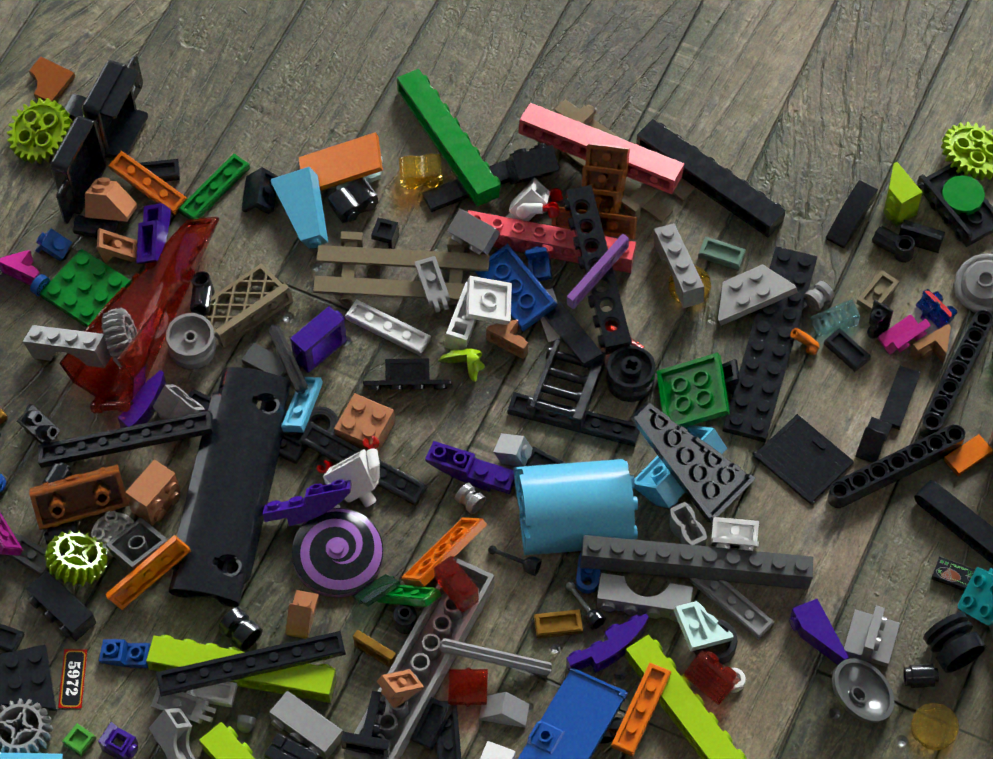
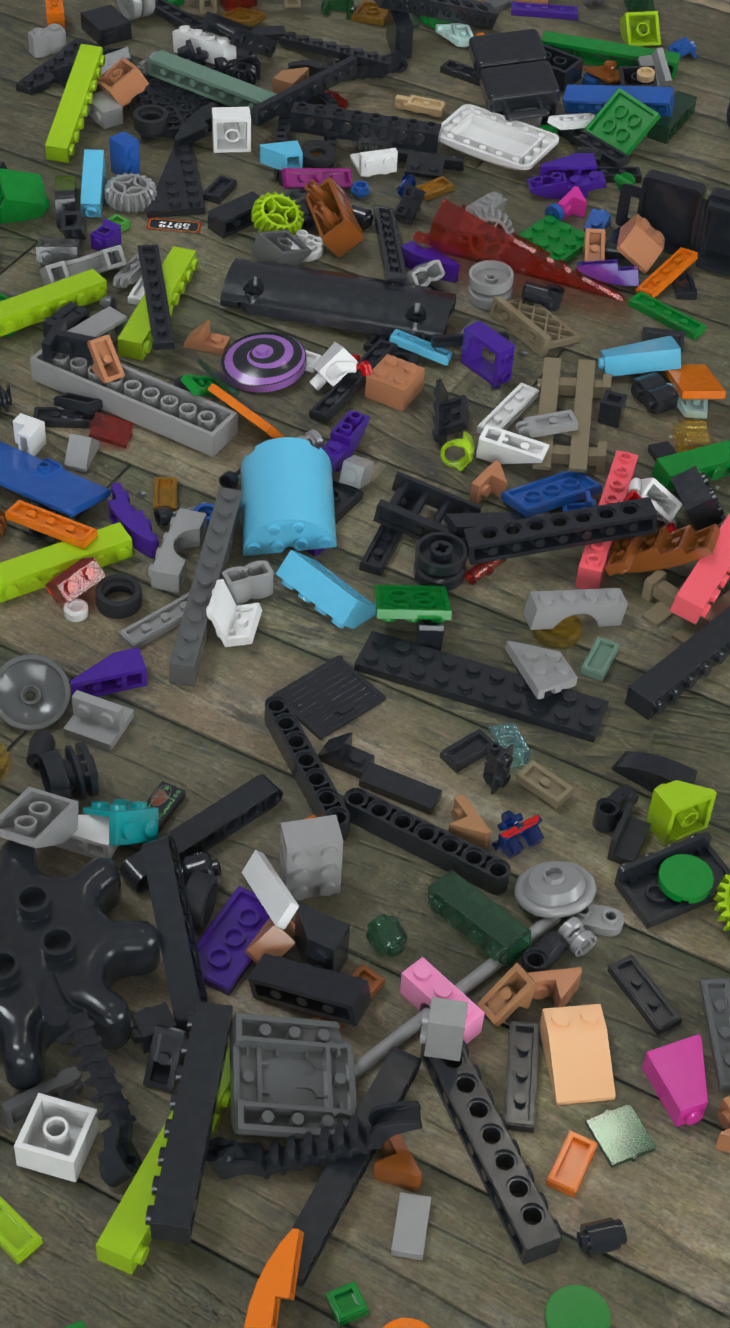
camera: 90 degrees right, 15 degrees down
blue slope [99,639,151,668] -> none
orange tile [106,535,191,610] -> none
nougat brick [125,459,181,526] -> none
black wheel [219,607,263,651] -> none
dark purple slope [263,479,352,526] -> none
pearl gold tile [353,630,396,668] -> none
clear red brick [434,556,479,613] -> none
light grey axle [439,638,552,676] -> none
light grey brick [447,209,500,255] -> none
white plate [466,276,512,325] -> none
medium lavender tile [567,234,629,309] -> none
wing [630,403,756,522] -> none
light aqua wing [674,601,734,651] -> none
orange arm [790,328,820,355] -> none
light grey wheel [804,281,834,311] -> none
dark pink bracket [877,314,931,355] -> none

